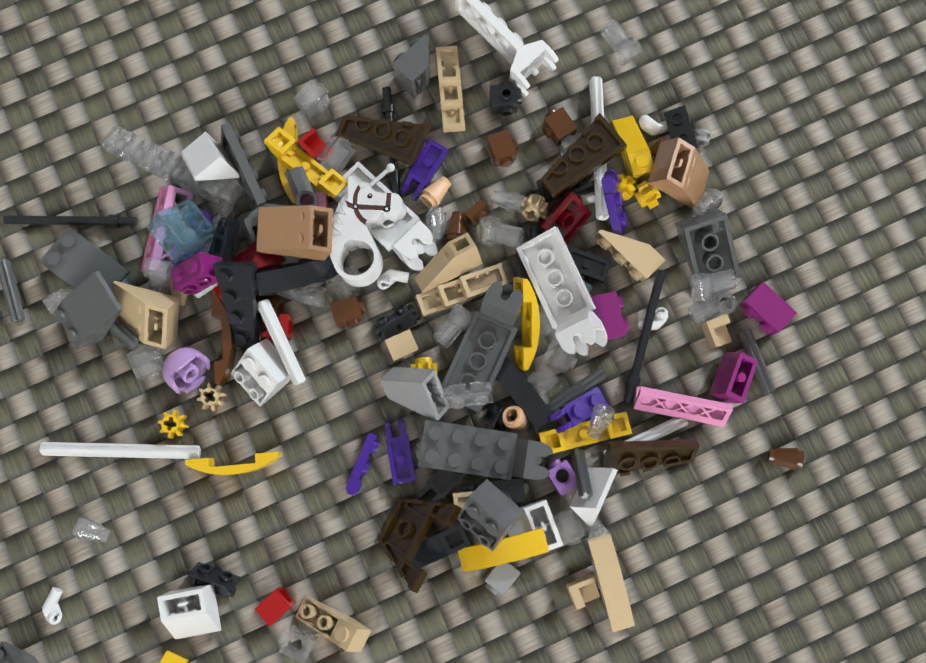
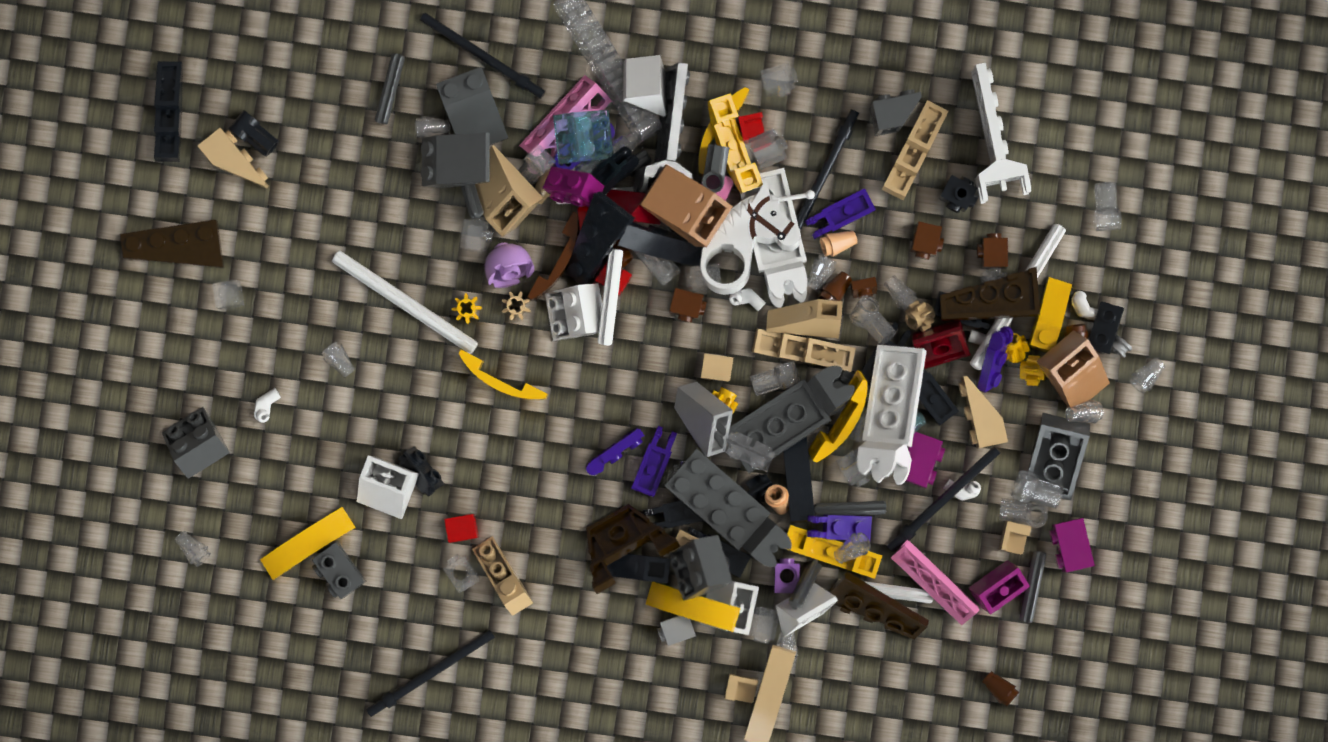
camera: 35 degrees right, 5 degrees up
dark brown wing [335,115,432,167] -> none
black hinge [372,304,420,342] -> none
clear brick [527,363,559,397] -> none
none -> clear cone [1130,357,1165,393]

